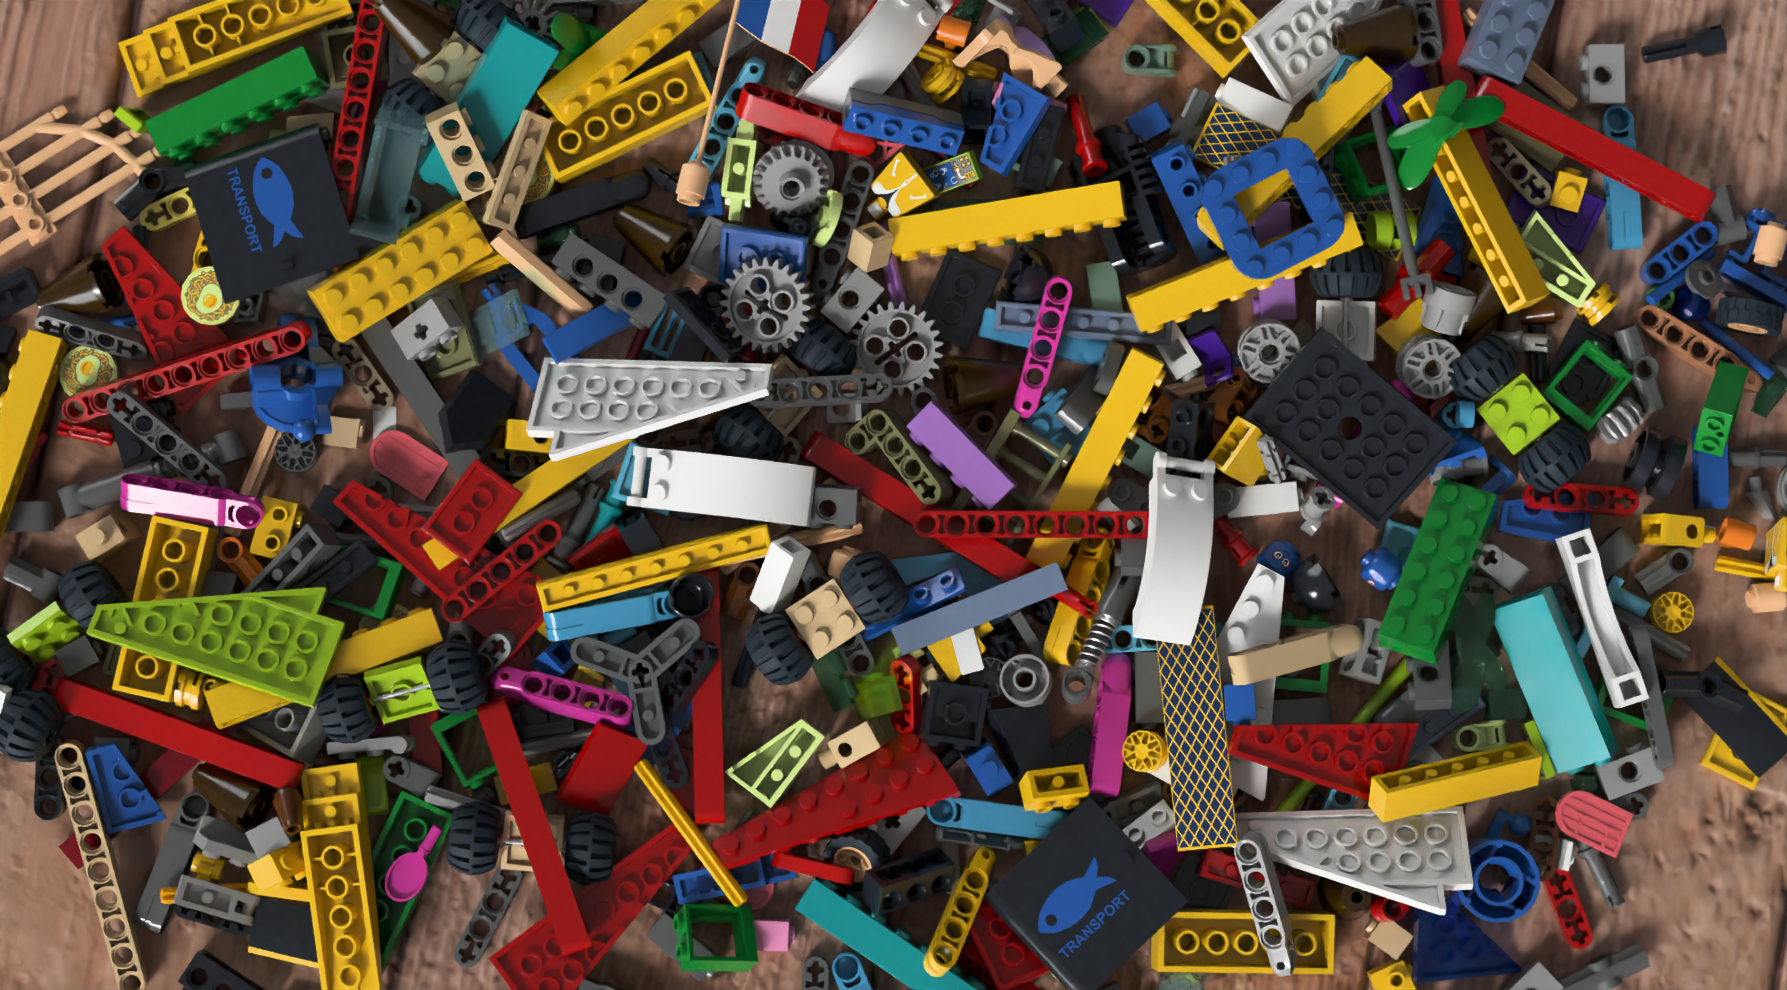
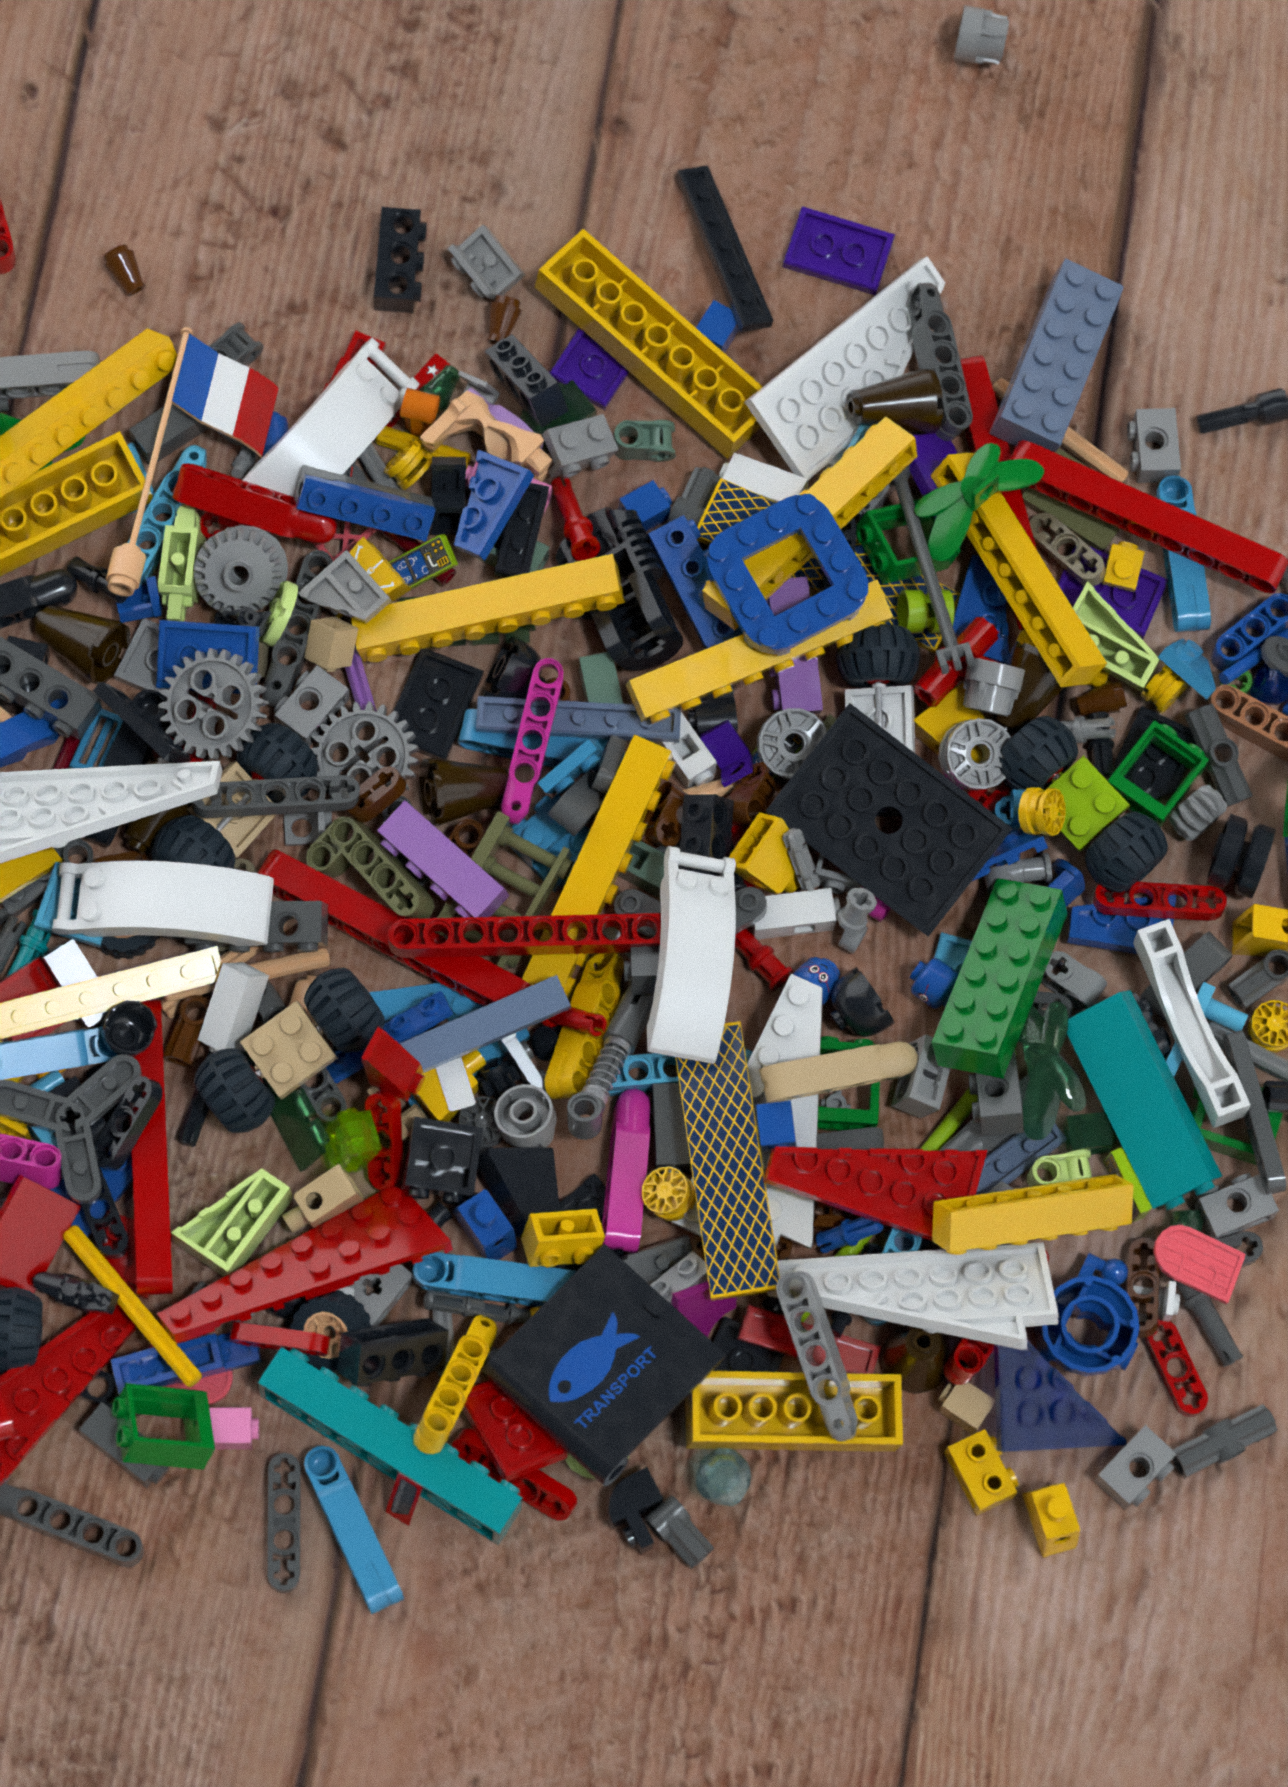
camera: 15 degrees left, 15 degrees down
none -> black hinge [32,1272,119,1315]
none -> light grey wing [298,550,392,623]
none -> reddish brown beam [347,766,406,823]
none -> red slope [361,1027,425,1102]
none -> dark azure wing [538,739,604,794]
none -> light grey bracket [542,414,619,478]
none -> blue axle [816,1217,884,1254]
none -> yellow wheel [1018,787,1066,836]
none -> dark azure wing [1158,638,1216,700]

